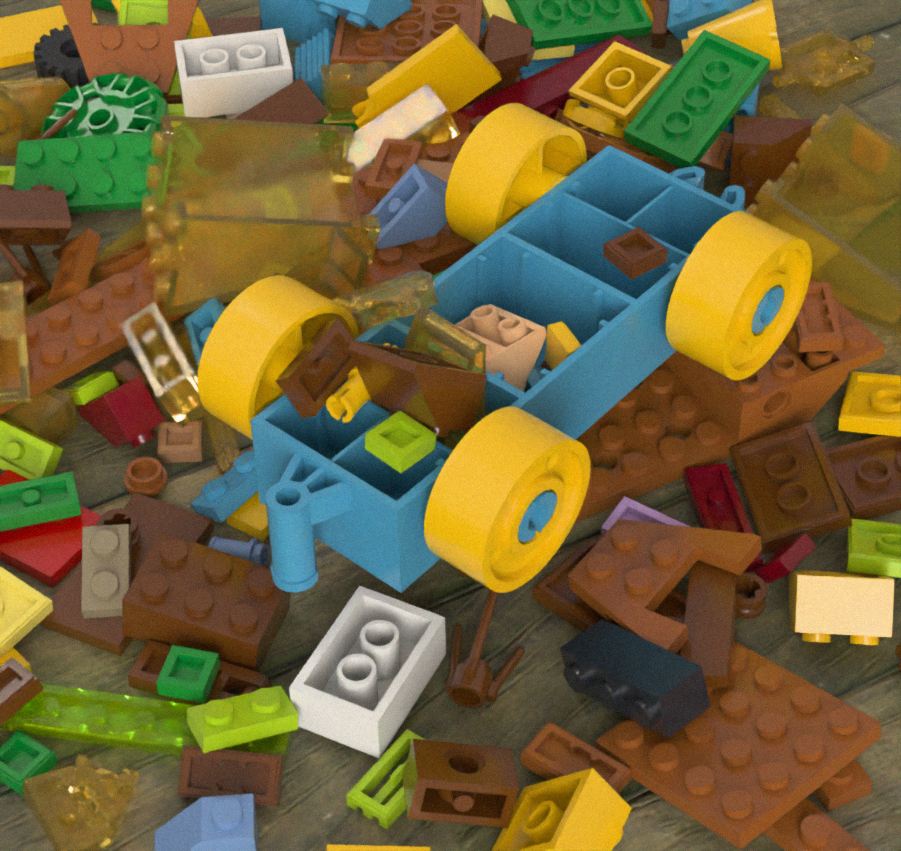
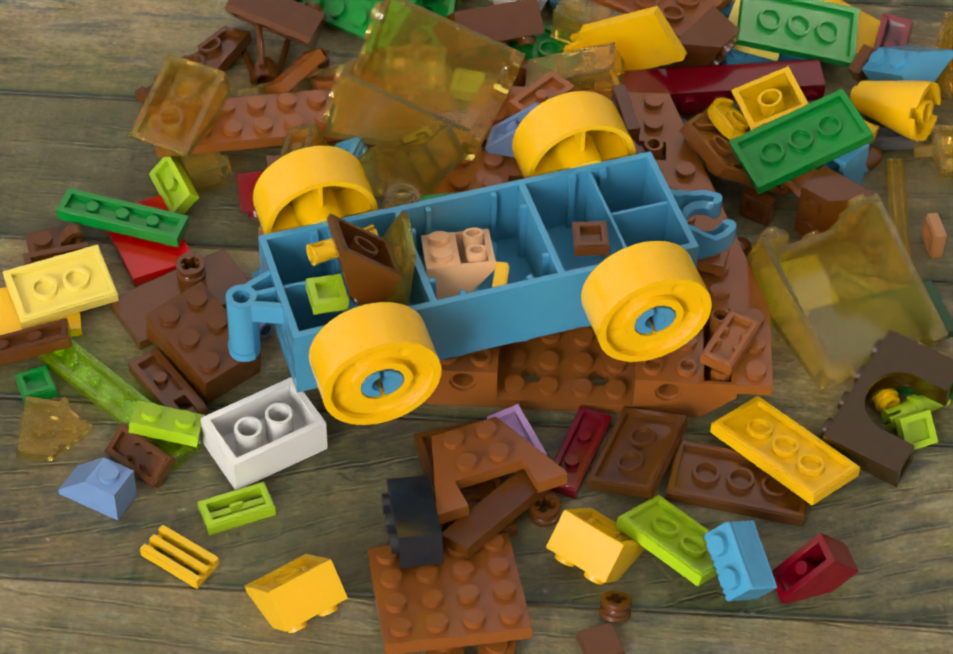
camera: 30 degrees right, 5 degrees up
lime tile [61,371,119,405] -> none
dark tan plate [81,524,131,619] -> none
dark orange plate [123,457,168,497] -> none
green plate [156,645,220,703] -> none
reddish brown plate [276,318,356,419] -> none
clear yellow slope [332,270,438,329] -> none
reddish brown brick [403,739,519,828] -> none
reddish brown plant [444,589,525,709] -> none
dark orange plate [520,721,632,794] -> none
dark red tile [754,533,816,584] -> none

